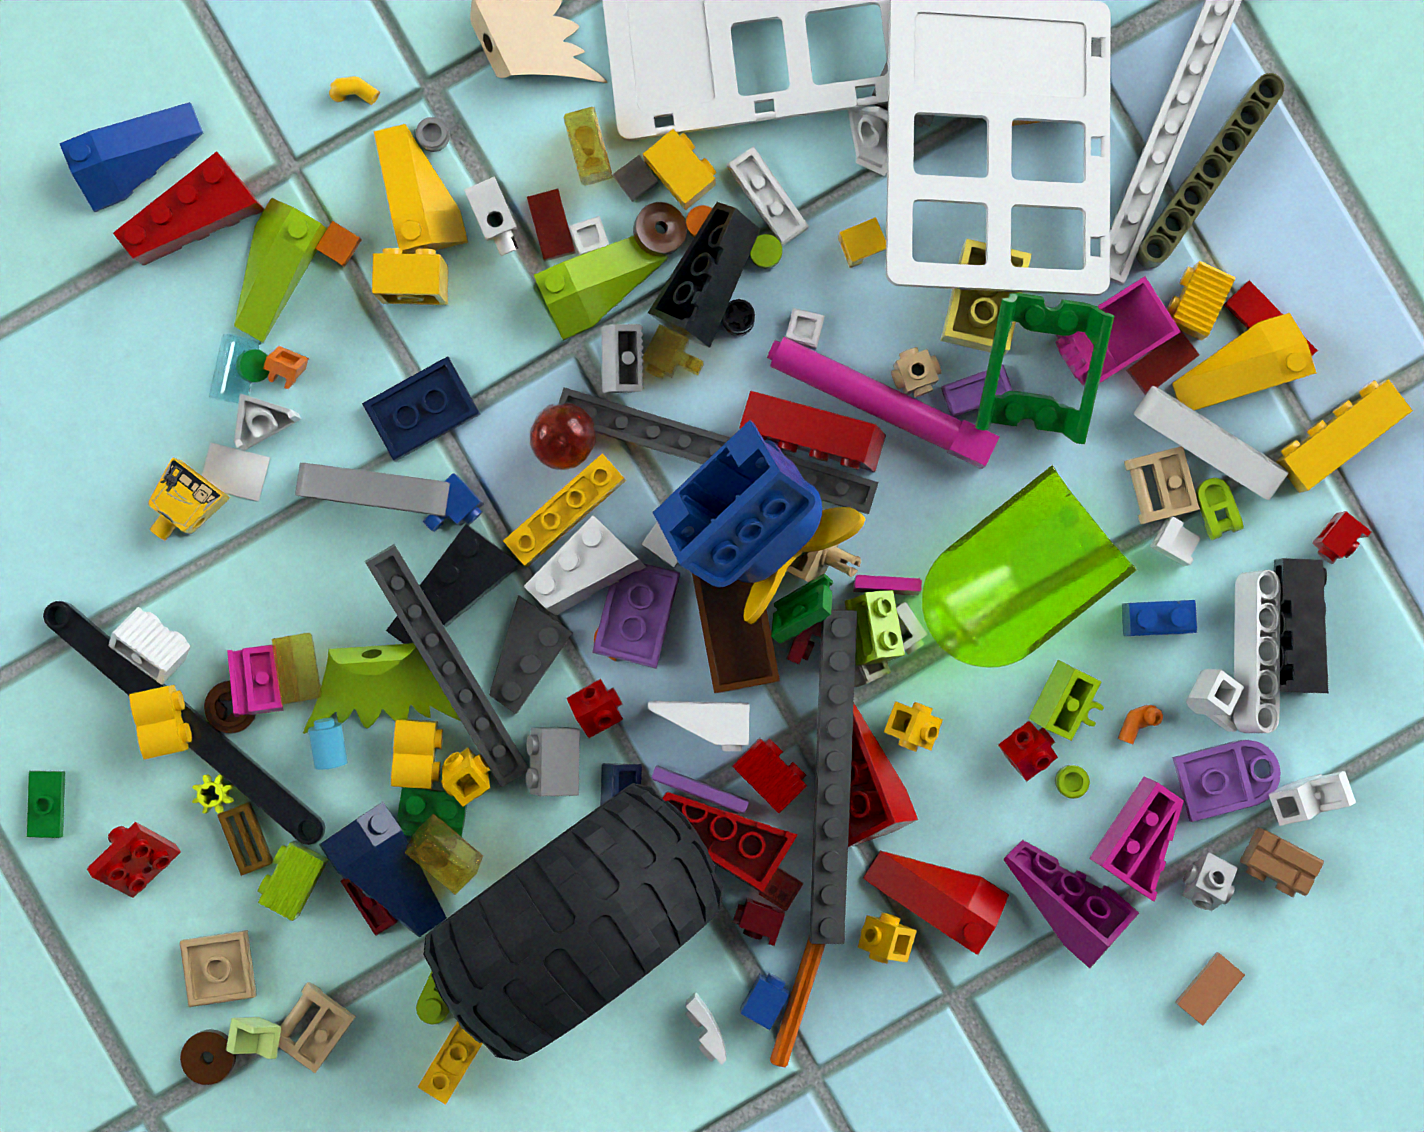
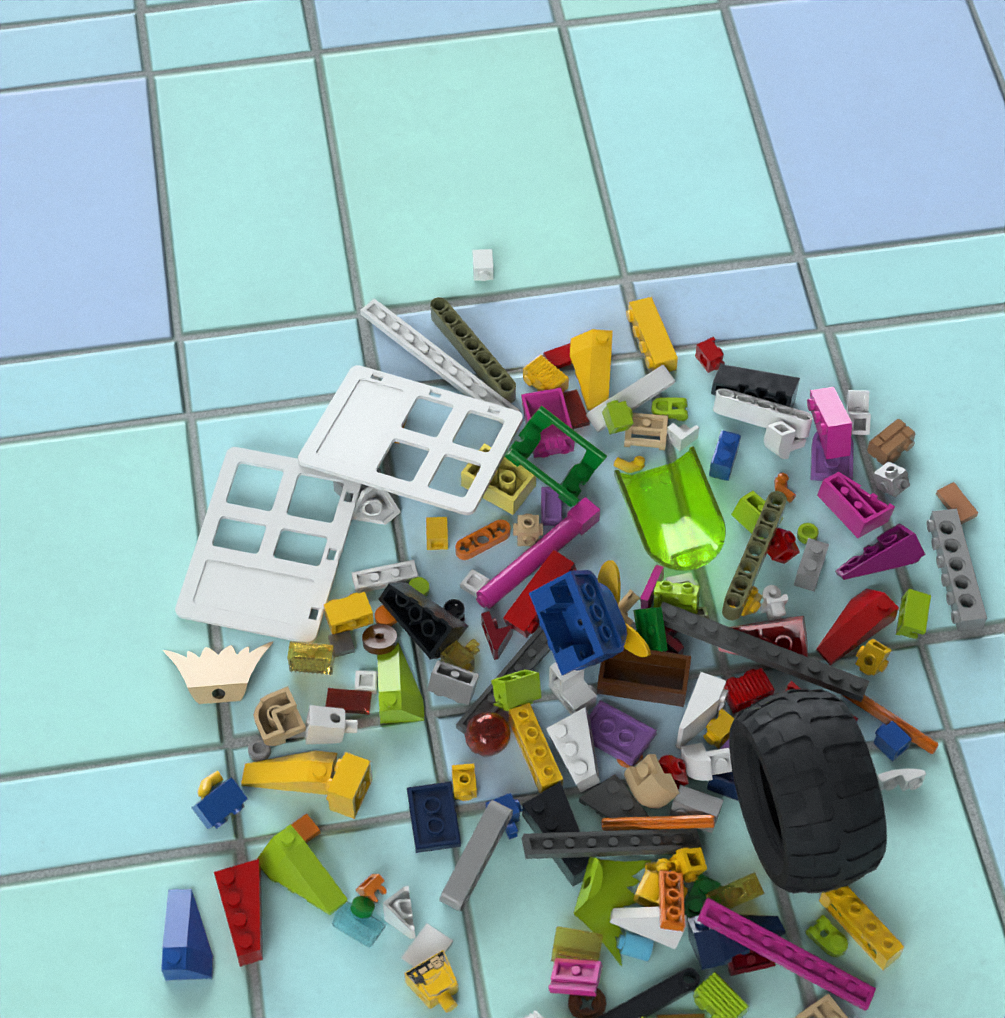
camera: 75 degrees left, 30 degrees down
none -> blue brick [191,777,248,829]
none -> tan brick [253,686,306,746]
none -> yellow brick [452,763,477,801]
none -> orange beam [455,519,510,560]
none -> white brick [473,249,493,281]
none -> dark red slope [481,611,513,660]
none -> lime hinge [491,669,542,711]
none -> orange axle [601,815,715,831]
none -> lime brick [602,400,634,435]
none -> white slope [610,907,687,949]
none -> yellow arm [613,456,645,473]
none -> tan brick [624,754,679,809]
none -> yellow arm [645,858,672,873]
none -> orange tile [658,870,685,932]
none -> white brick [680,743,732,780]
none -> dark pink tile [697,898,876,1011]
none -> yellow brick [703,708,734,749]
none -> olive beam [722,491,787,621]
none -> white hips [760,585,788,621]
none -> light grey brick [794,538,829,591]
none -> dark pink wedge [807,387,852,459]
none -> lime hinge [896,589,931,639]
none -> light grey brick [927,509,987,631]

